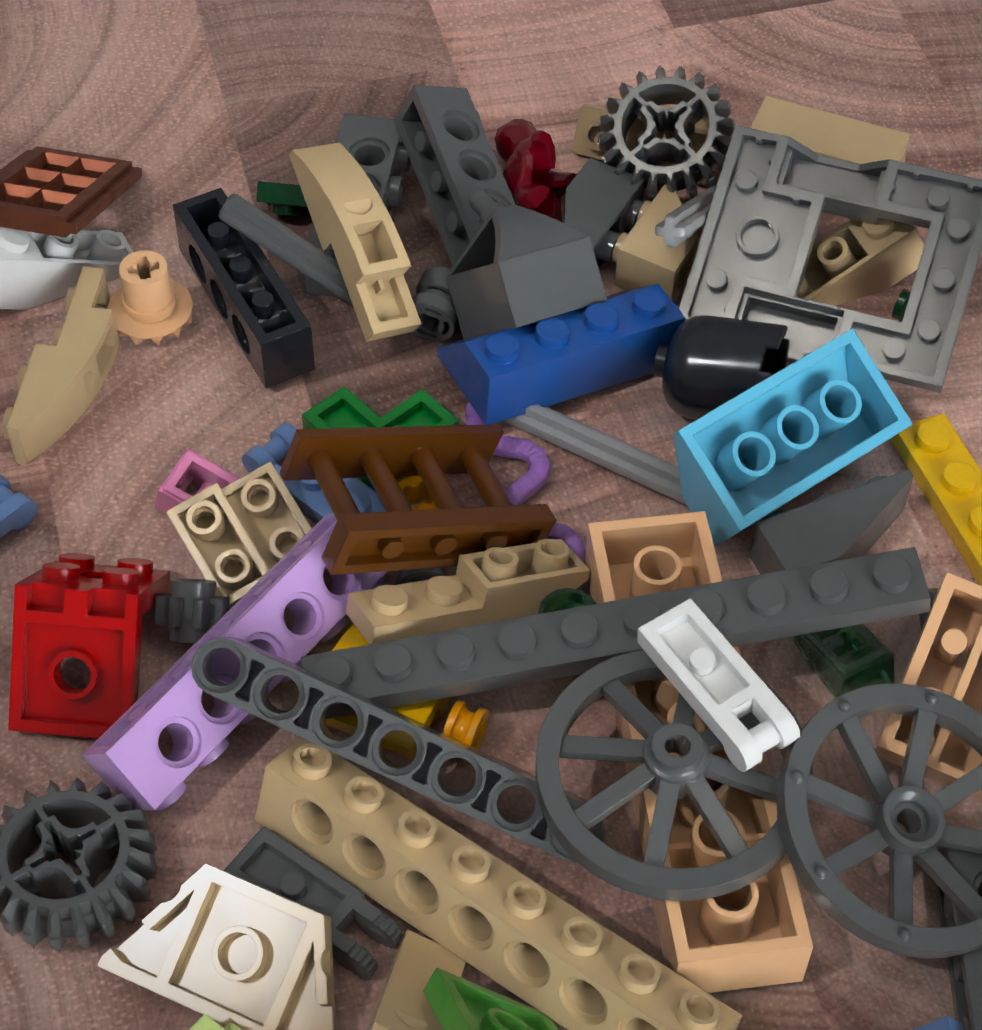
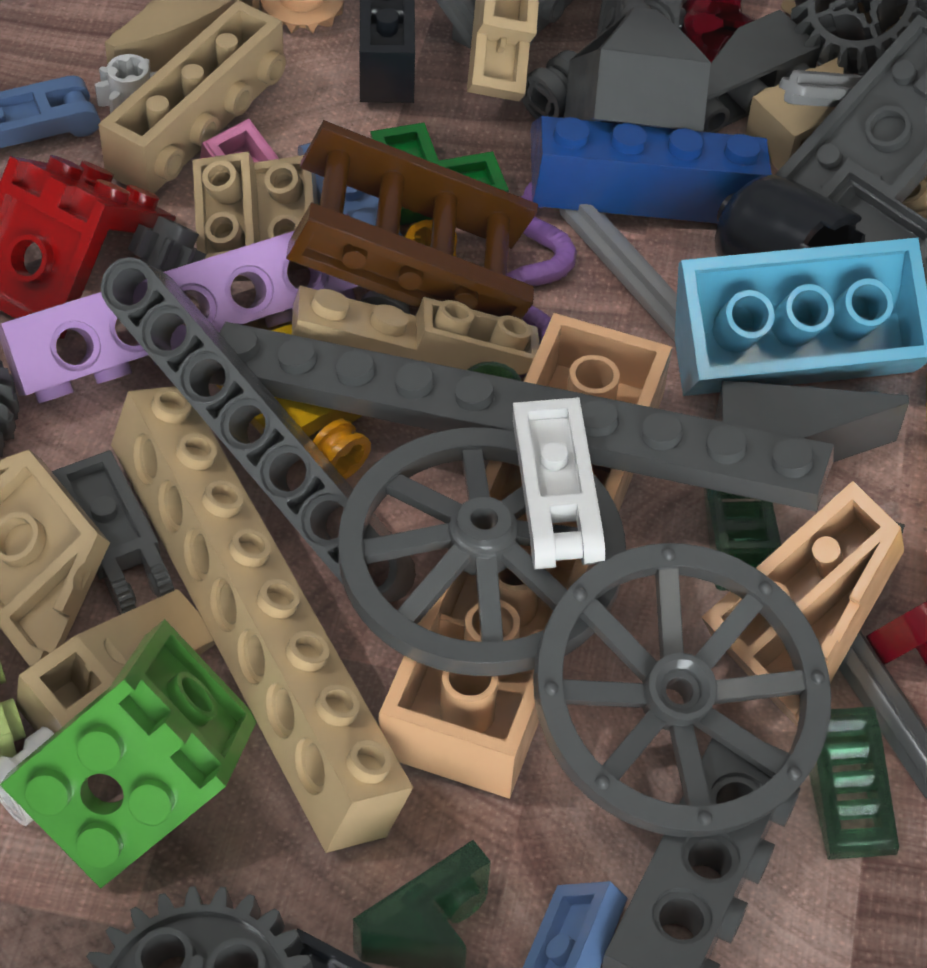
camera: 25 degrees right, 0 degrees up
none -> white gear [95,54,157,113]
none -> tan brick [98,0,286,194]

